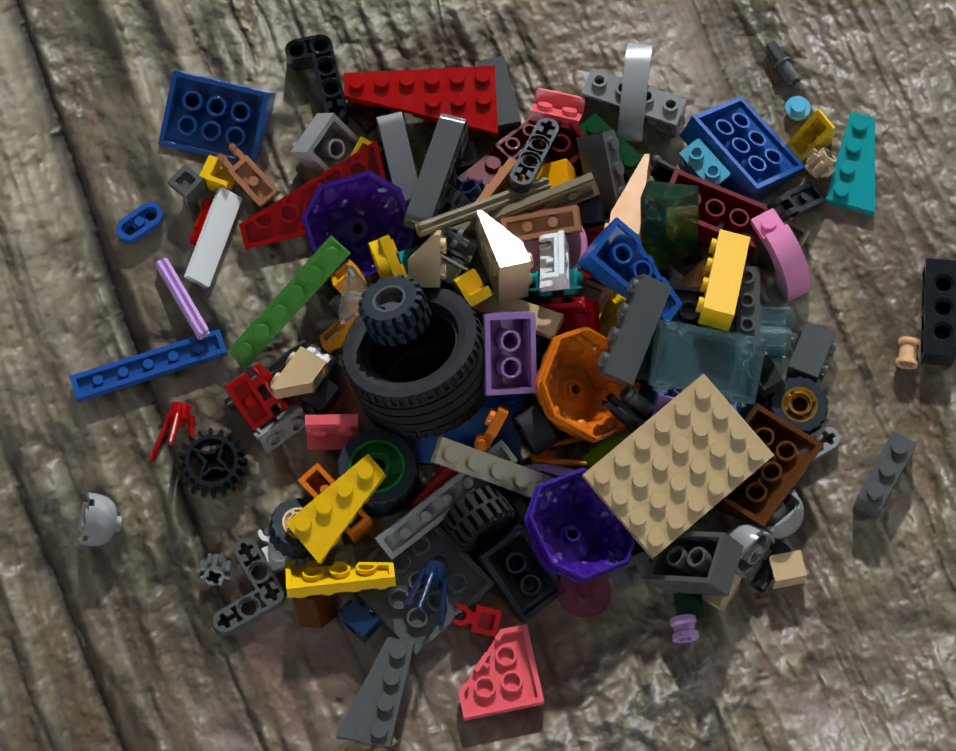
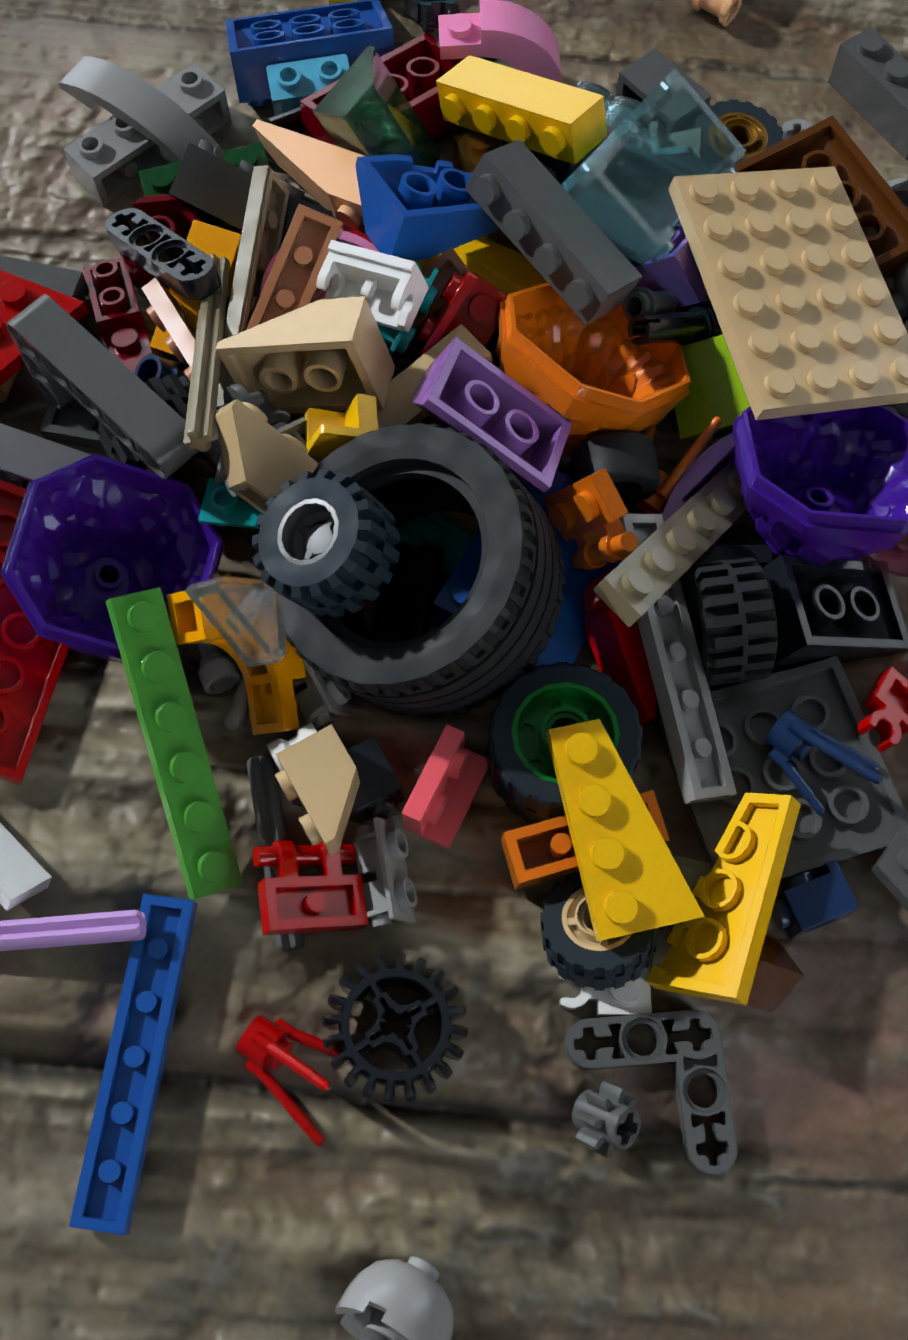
camera: 65 degrees left, 0 degrees up
yellow piece [368,235,408,279] -> none
coral bracket [528,88,586,127] -> none

